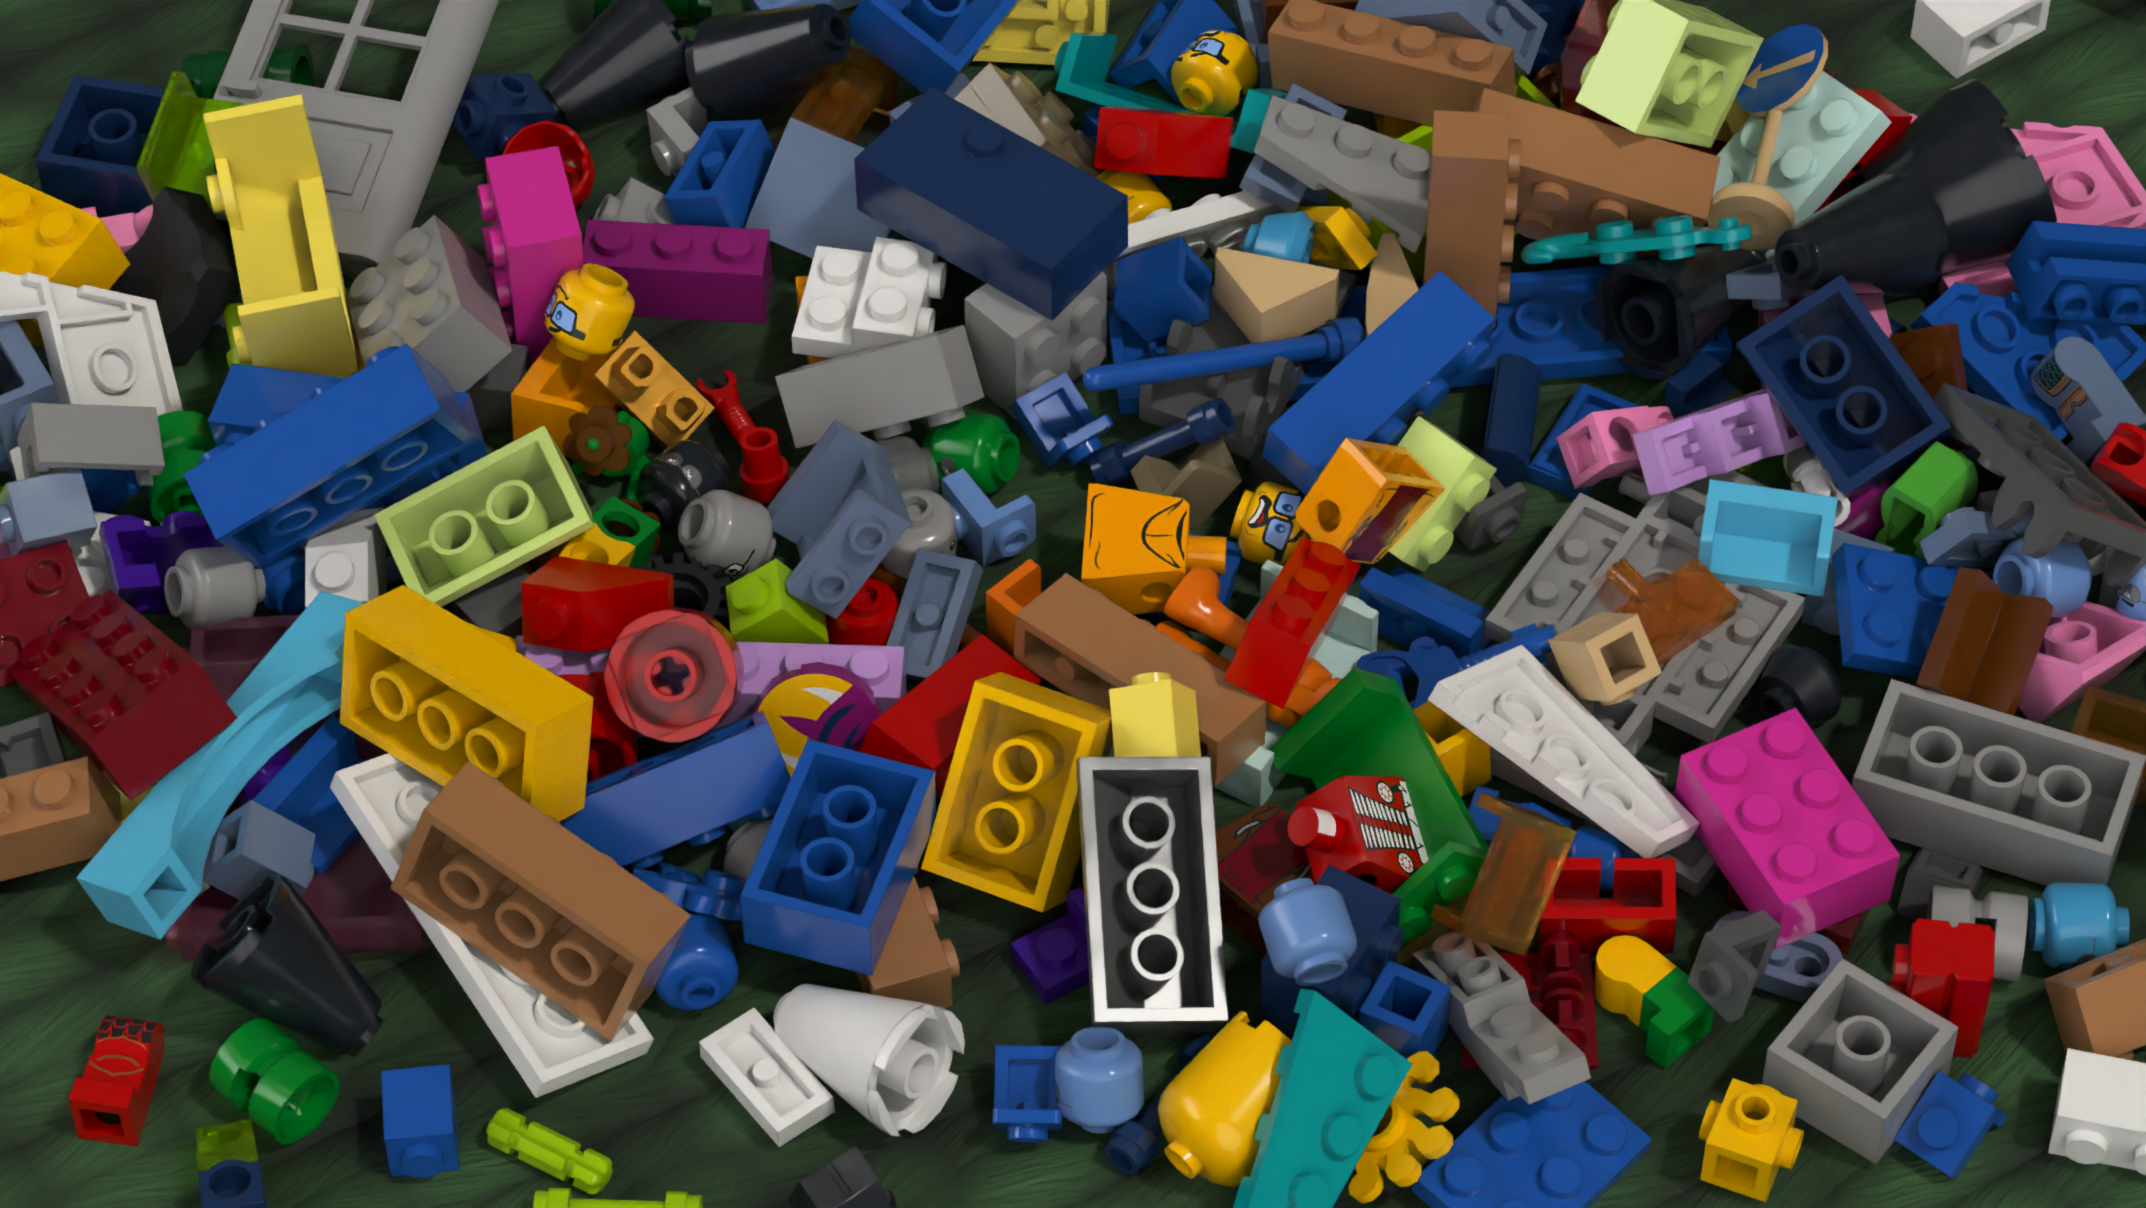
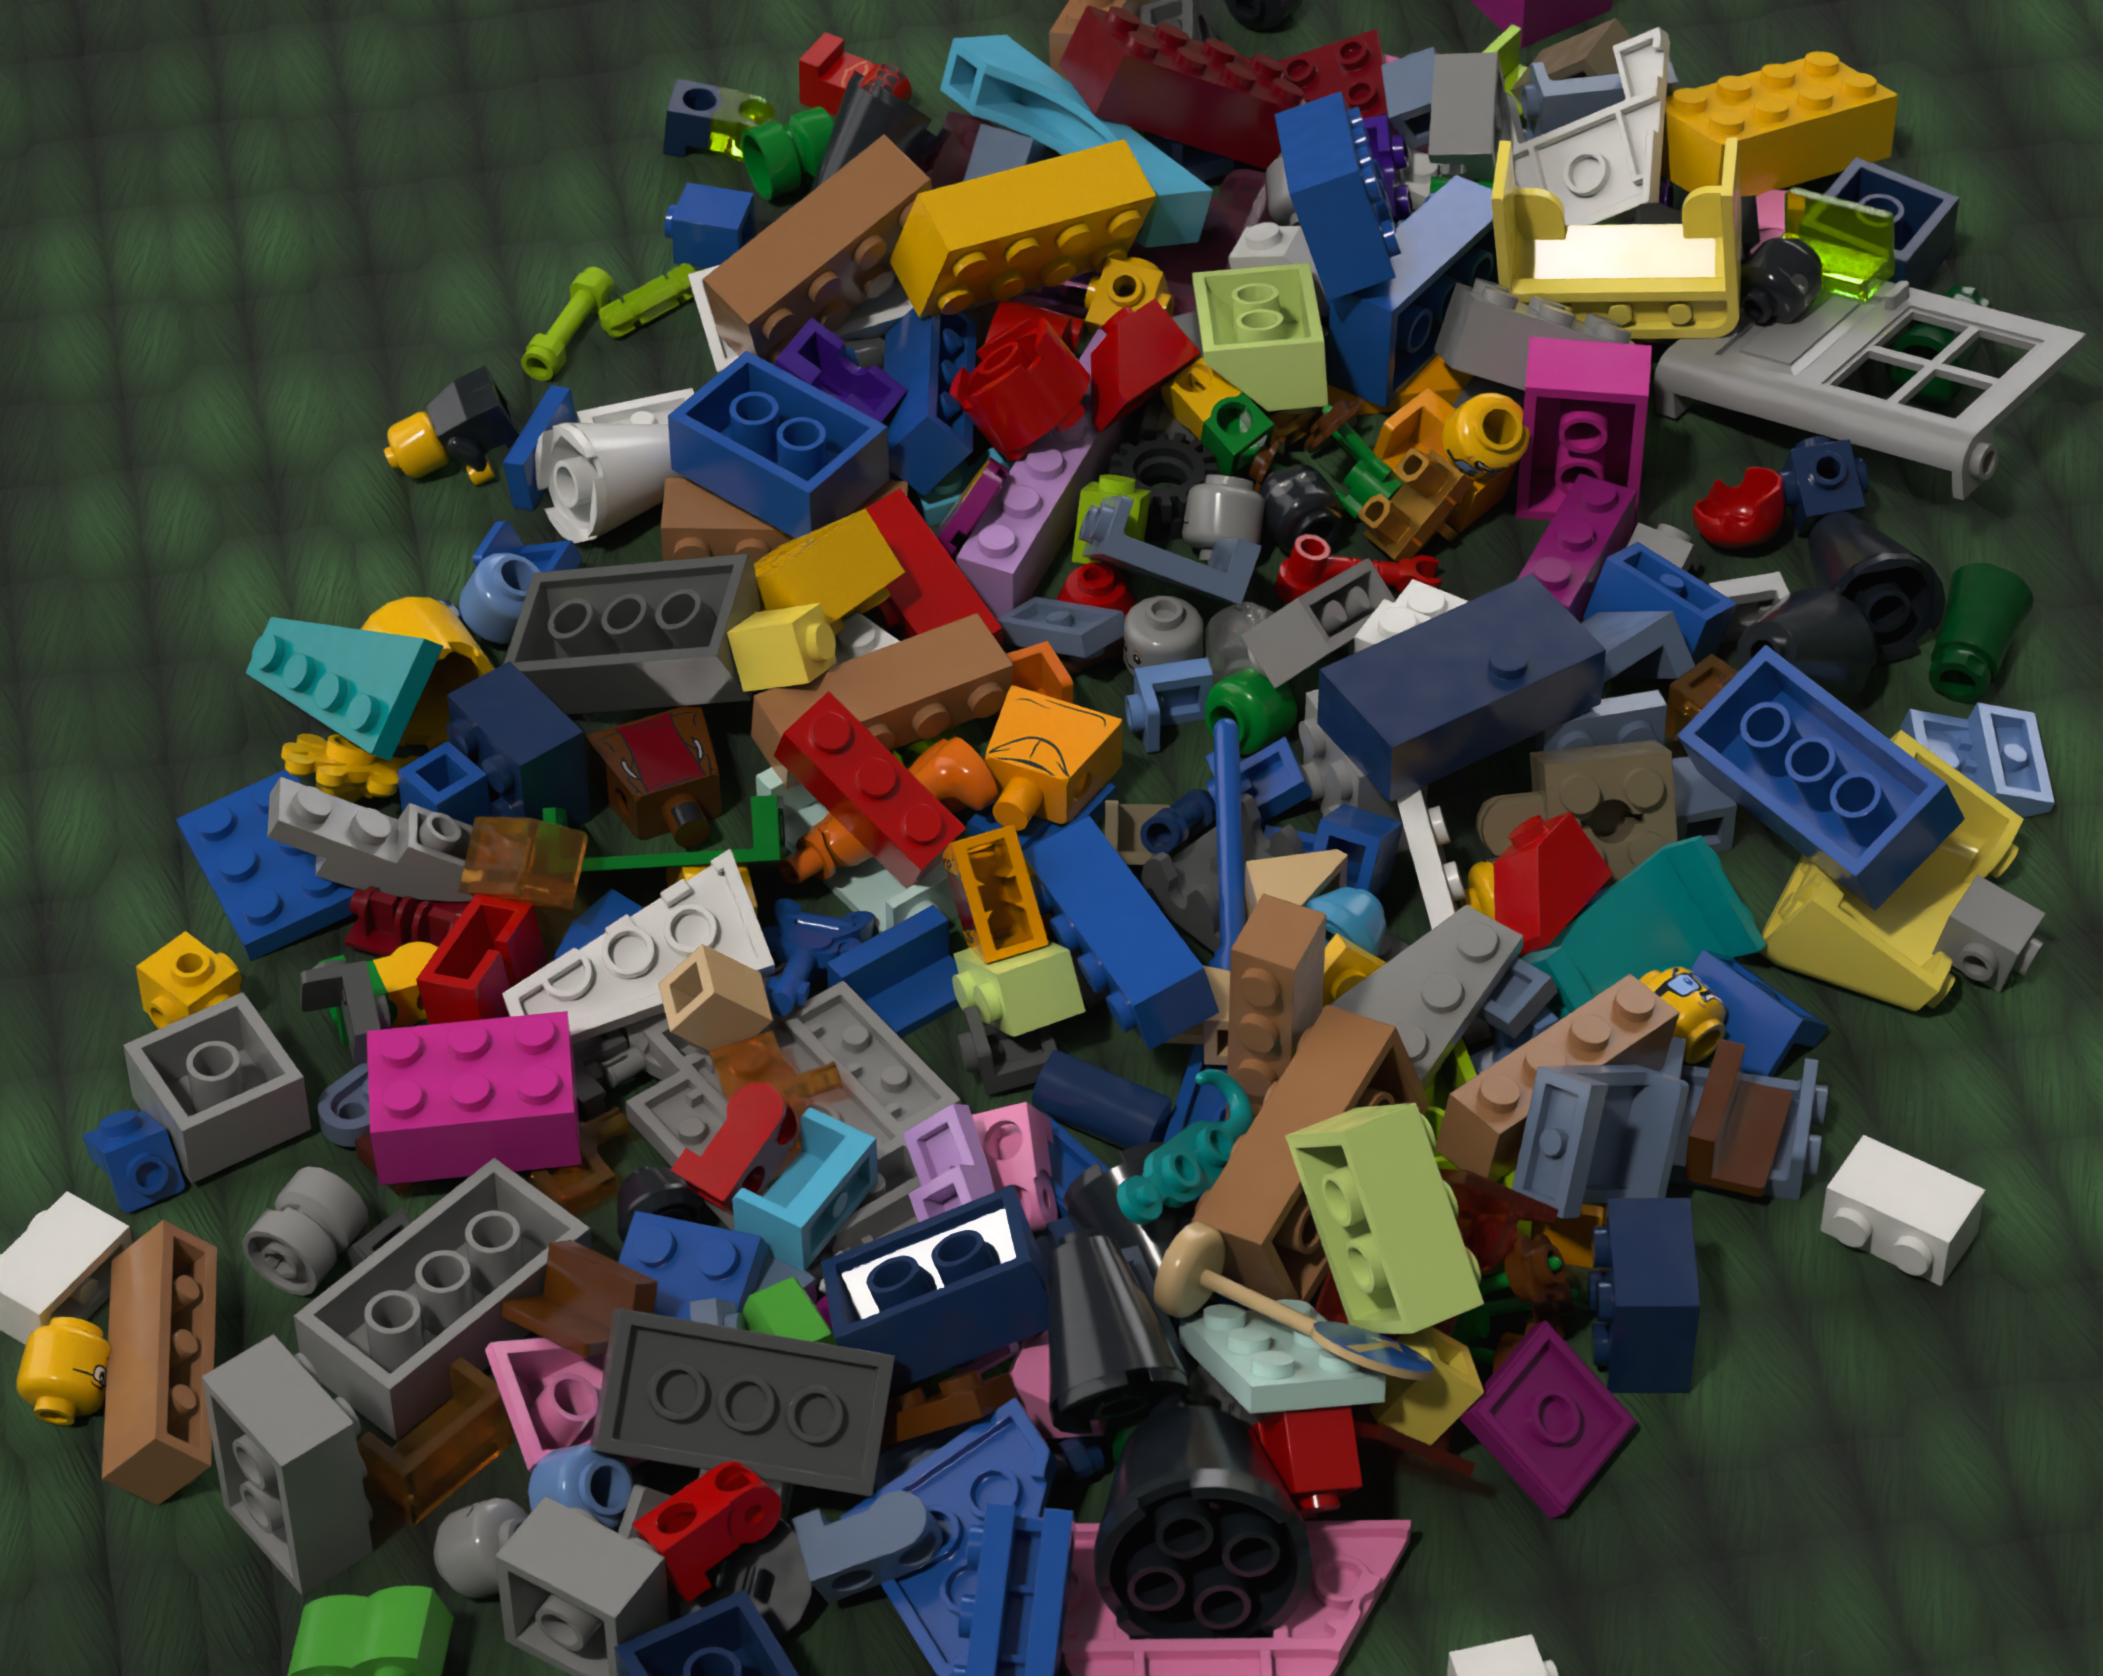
camera: 110 degrees right, 5 degrees down
medium blue head [1258,878,1358,986] -> none
red torso [1288,776,1429,894] -> none
red brick [1888,918,1995,1058] -> none
dark azure head [2028,882,2130,969] -> none
none -> blue tile [503,385,577,511]
none -> red leg [671,1082,800,1217]
none -> dark purple cylinder [774,317,907,423]

